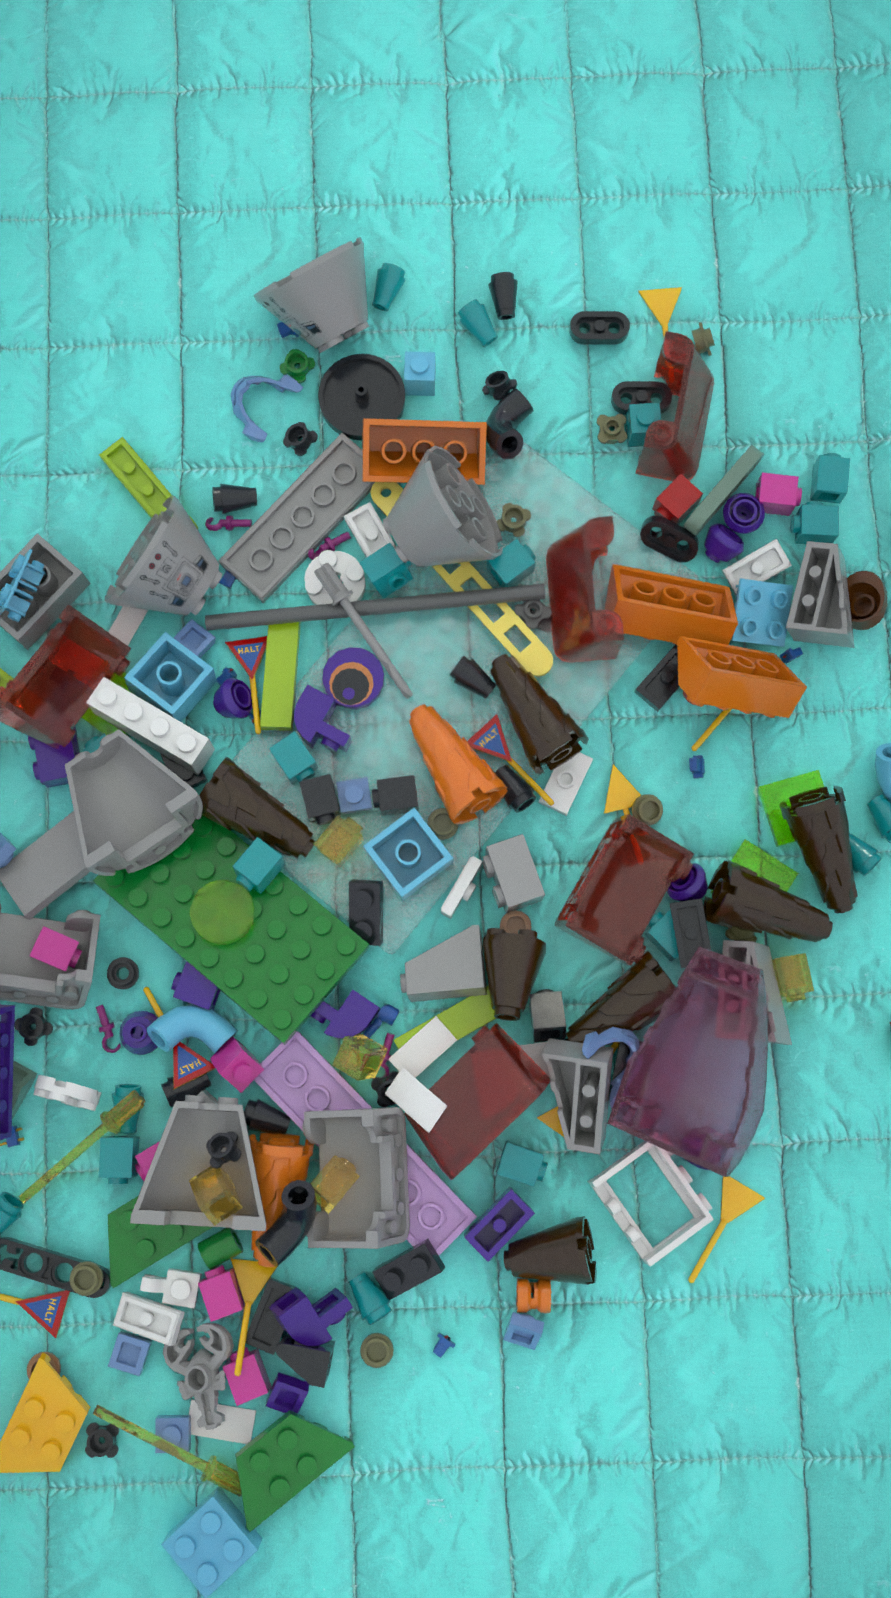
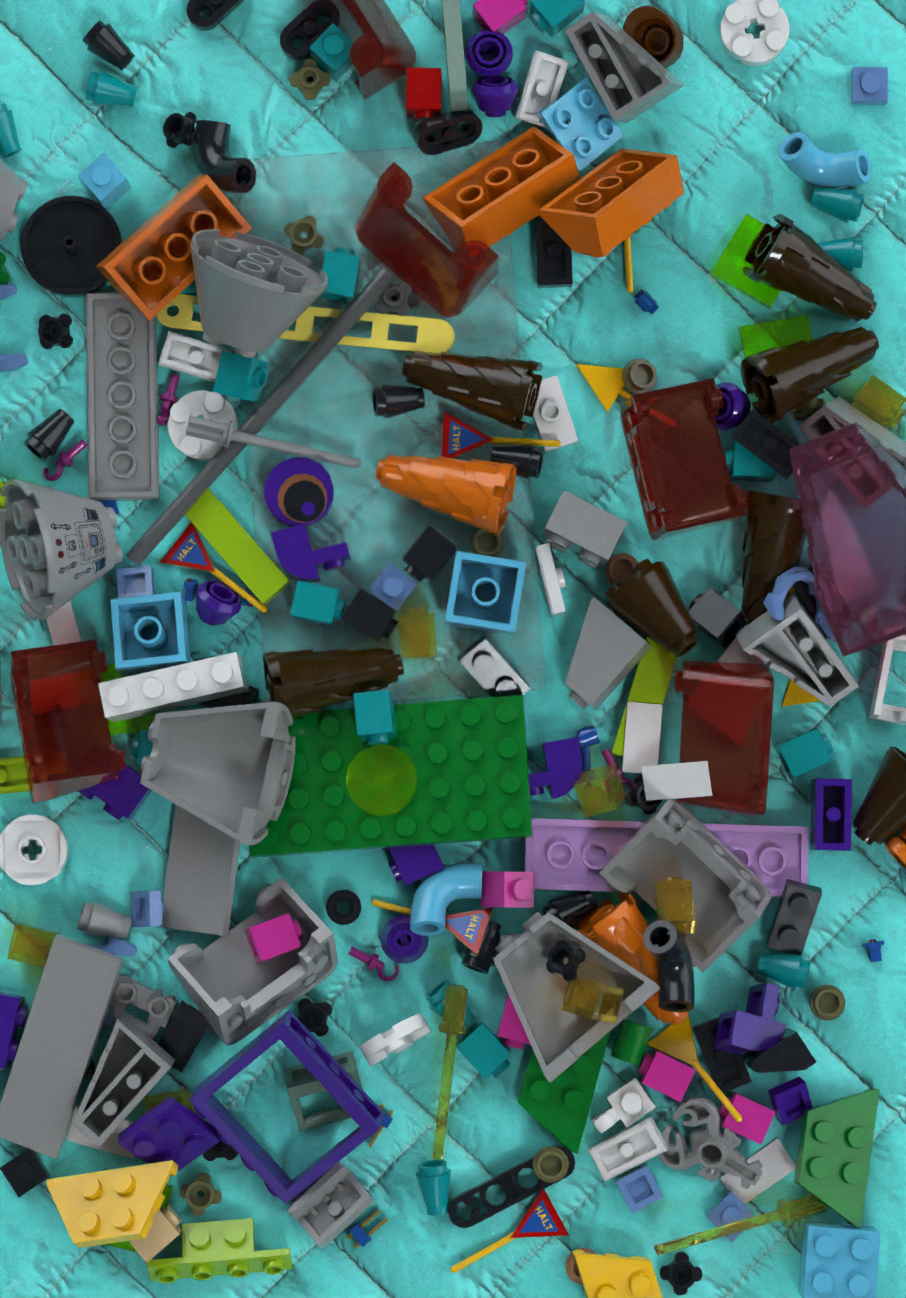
camera: 45 degrees left, 5 degrees up
blue piece [779,647,803,664] -> none

